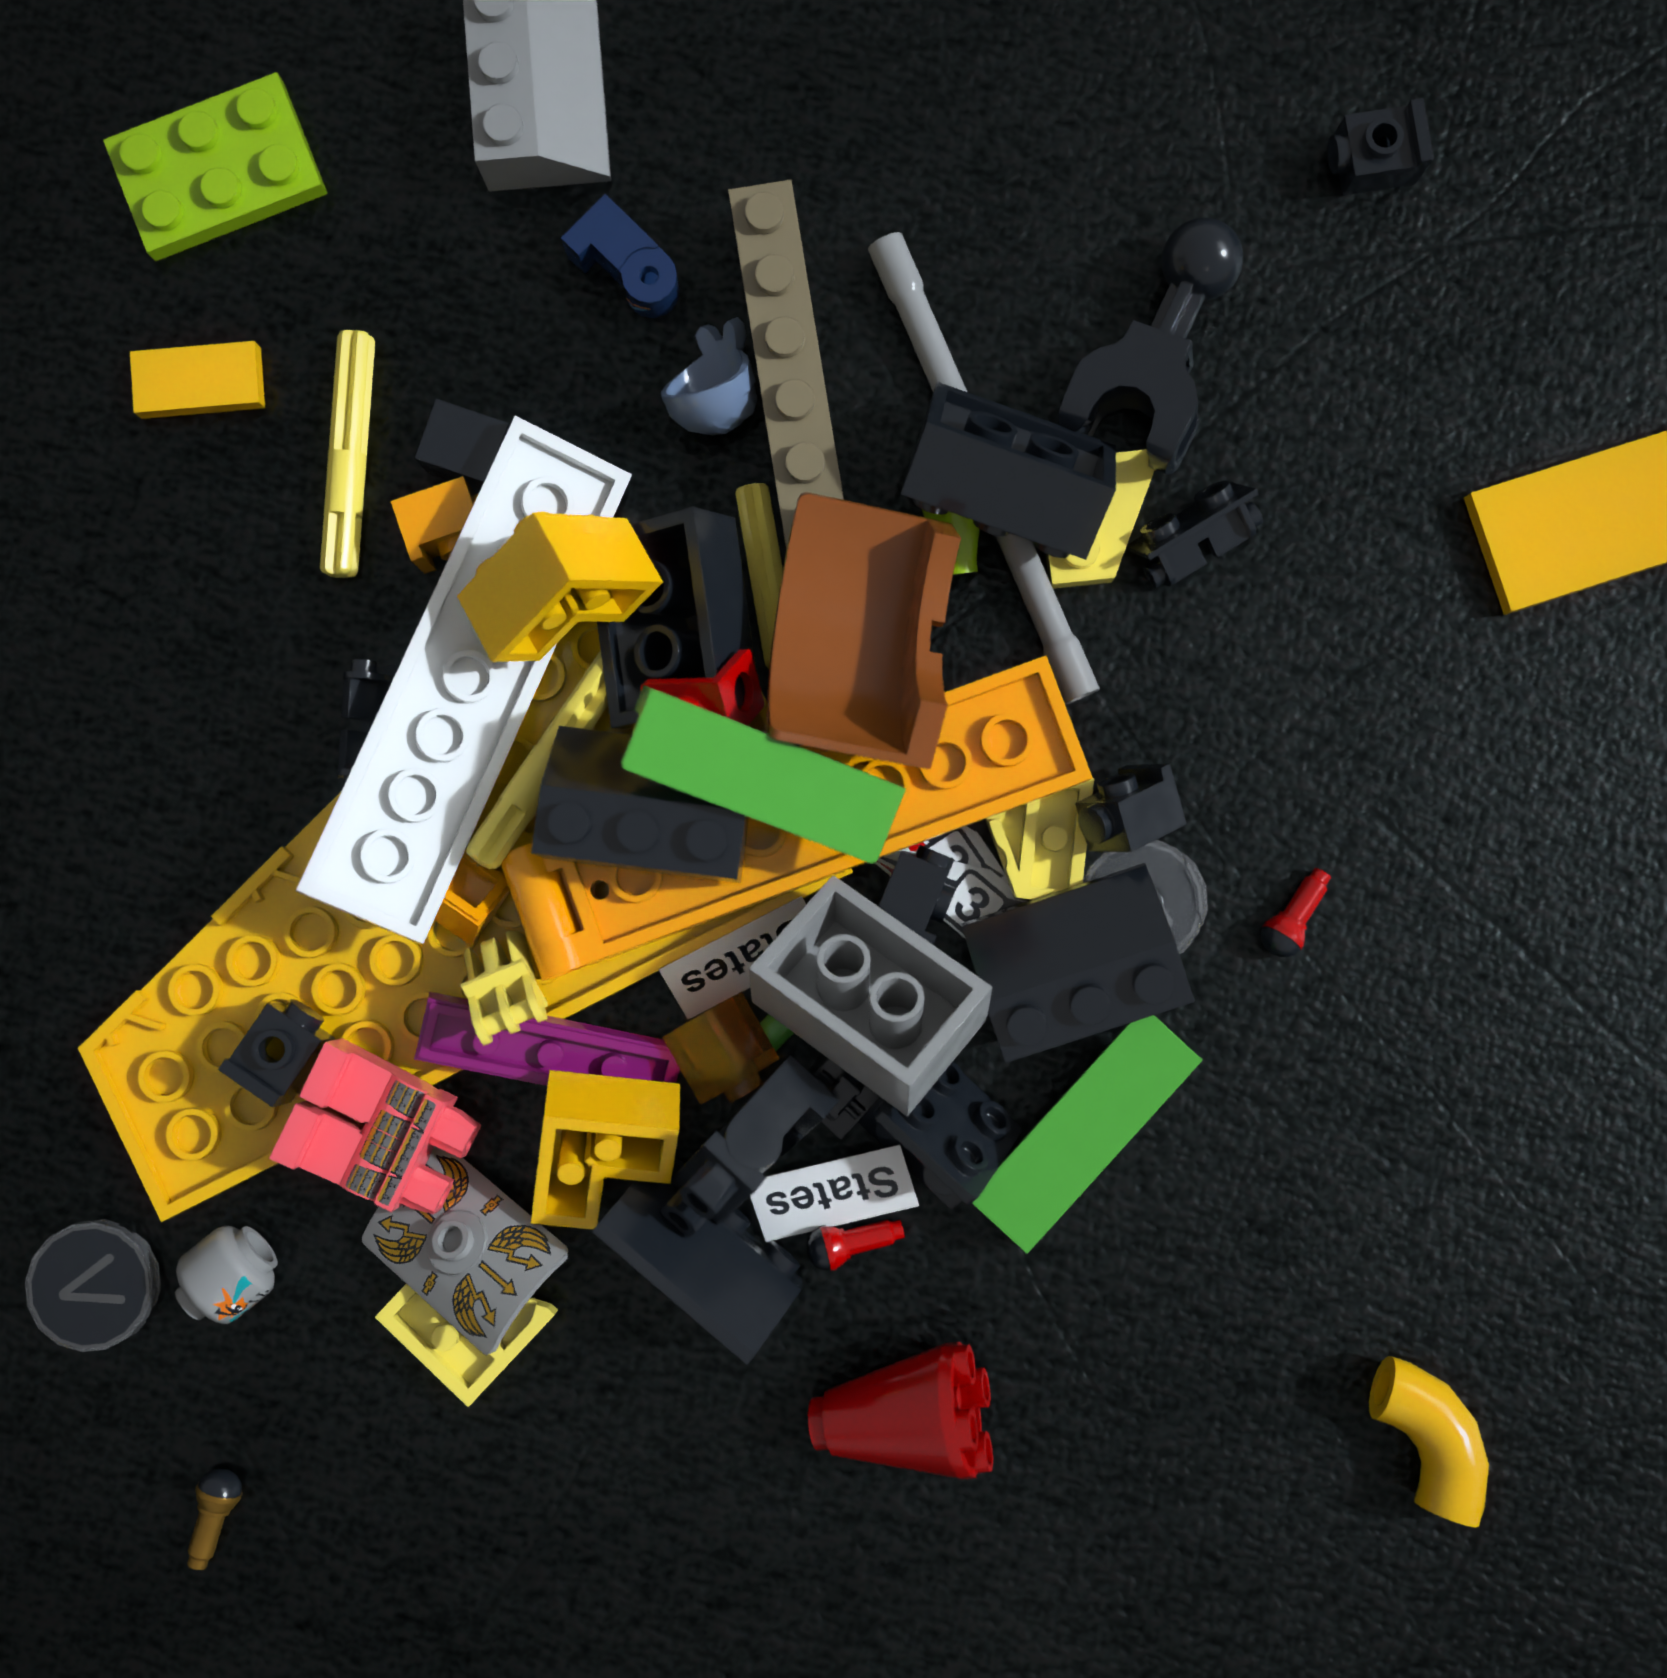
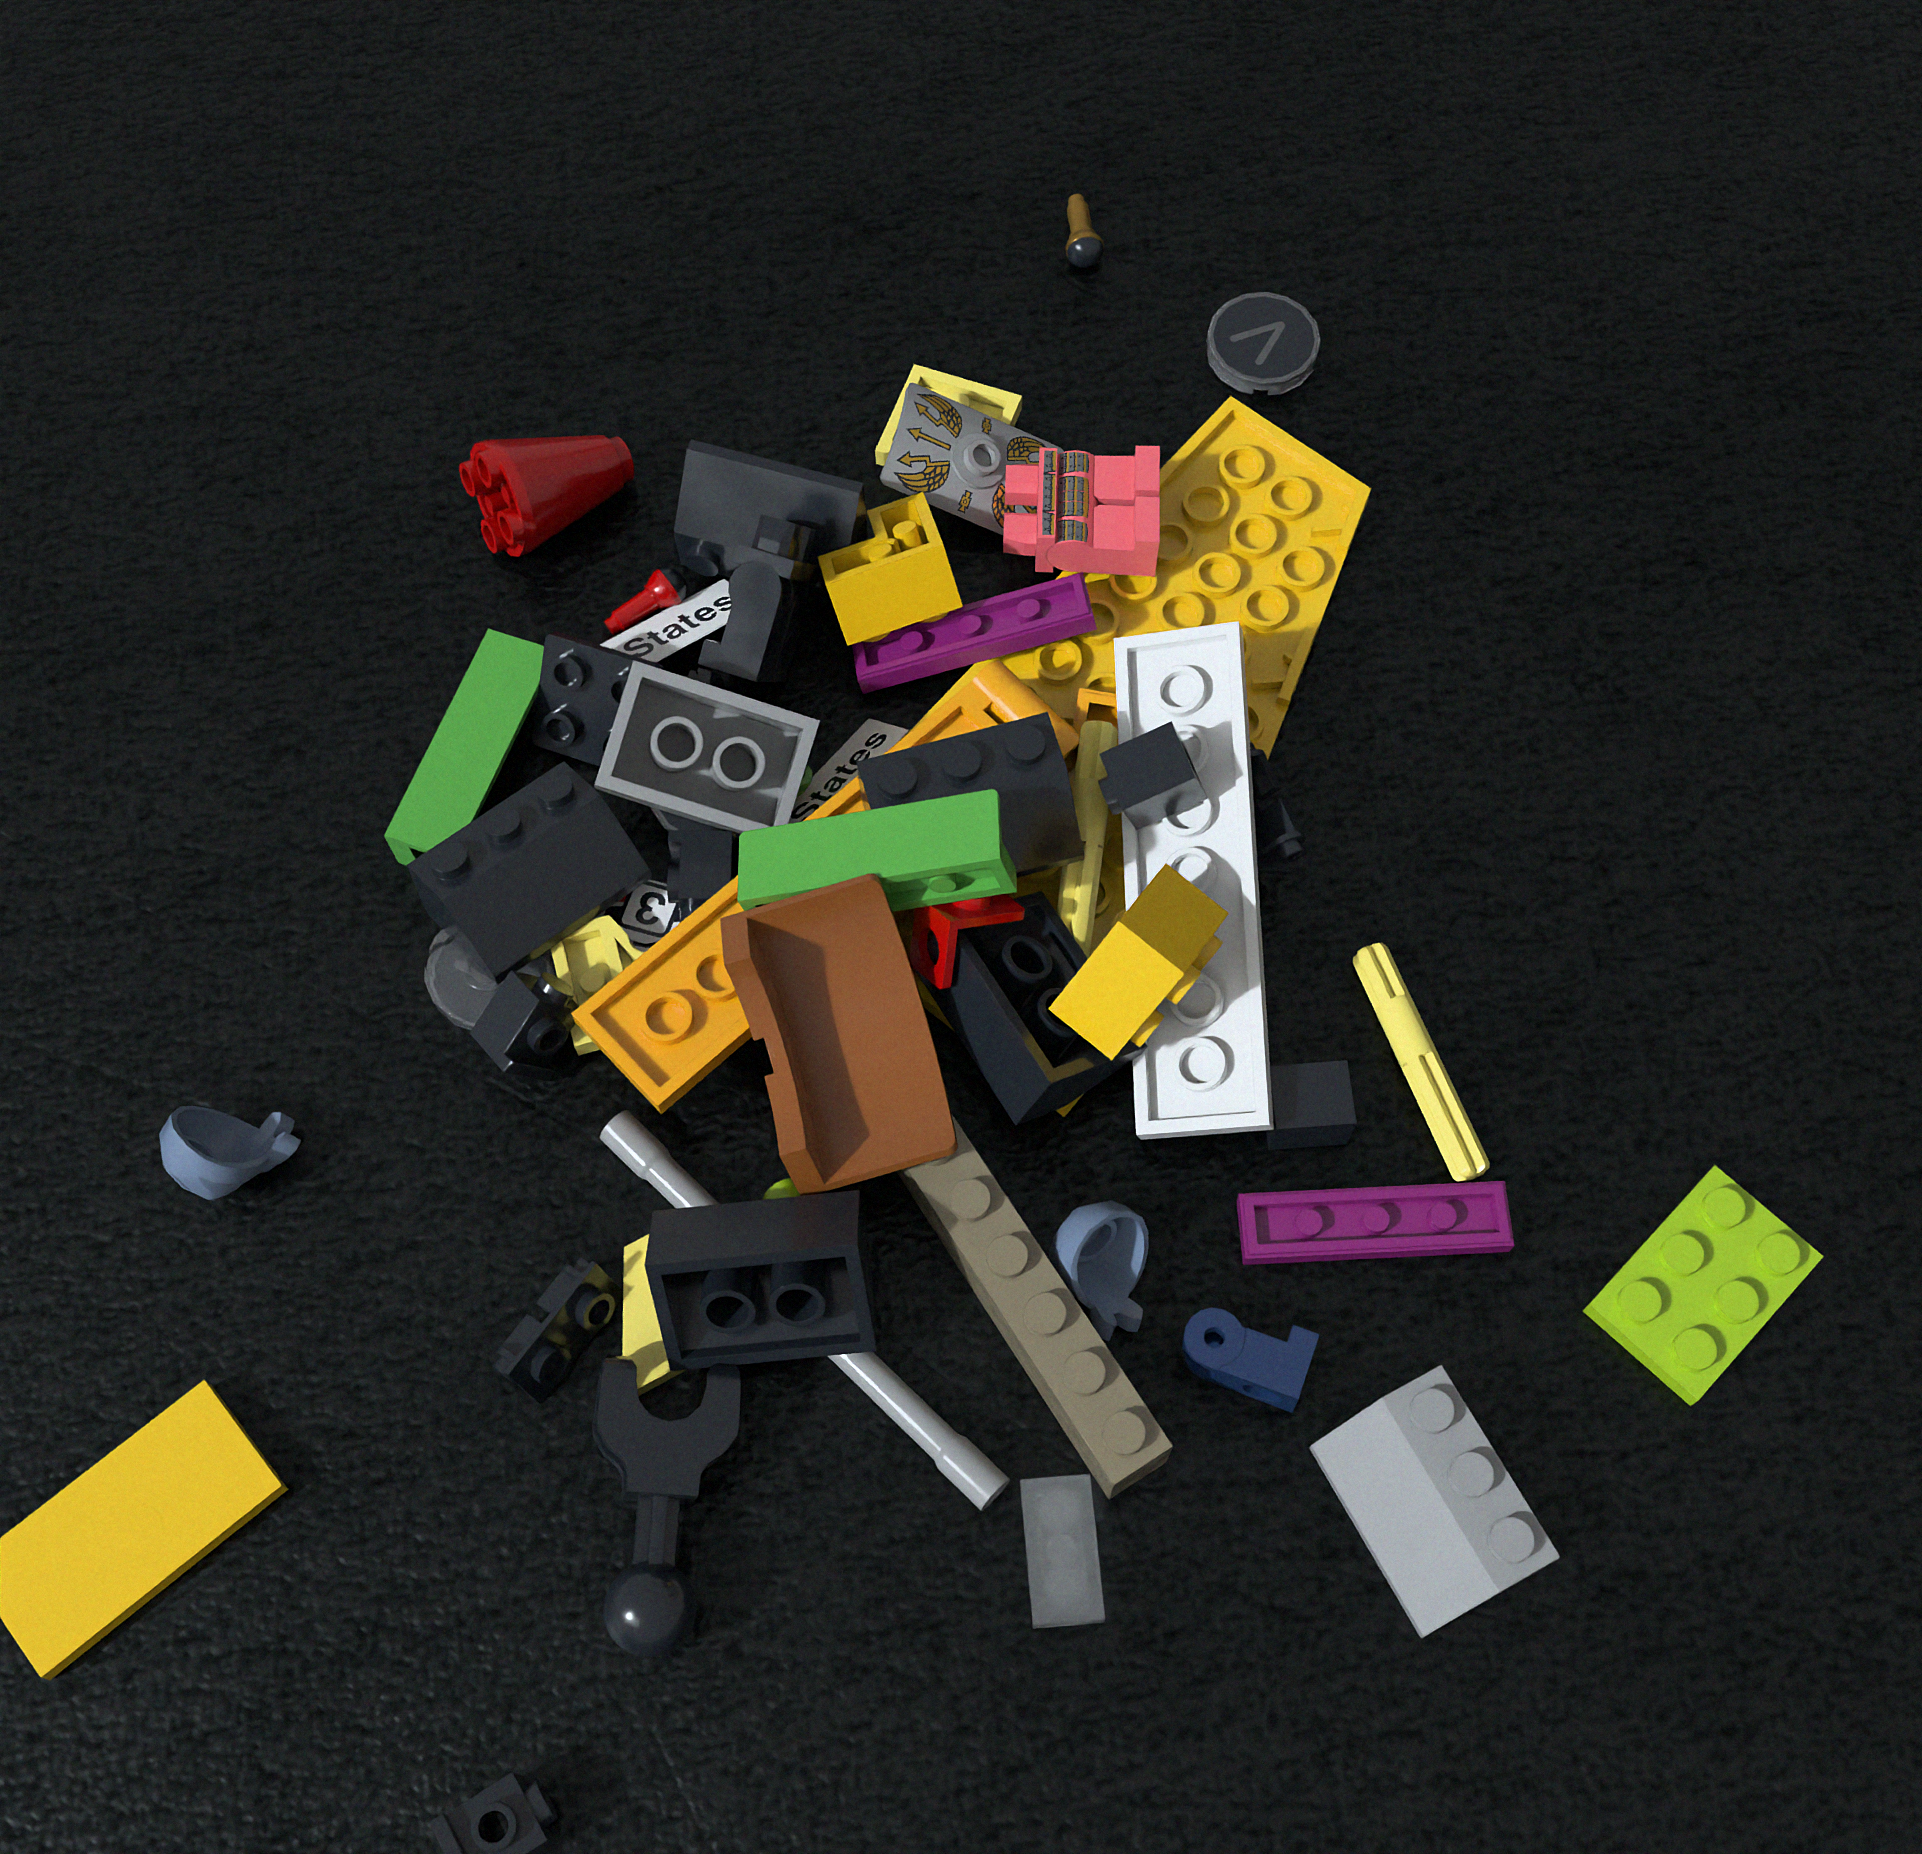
camera: 155 degrees right, 20 degrees down
yellow tile [130,341,265,419] -> none
light grey head [175,1226,278,1324] -> none
black brick [218,999,335,1107] -> none
light orange brick [391,476,479,574] -> none
light yellow arm [460,931,549,1046] -> none
clear orange brick [662,992,780,1105] -> none
light yellow axle [735,483,783,668] -> none
red piece [1261,868,1331,957] -> none
yellow cylinder [1369,1356,1489,1527] -> none
none -> sand blue piece [159,1106,301,1200]
none -> clear plate [1020,1474,1105,1629]
none -> black brick [1098,721,1208,830]
none -> magenta tile [1236,1181,1514,1265]

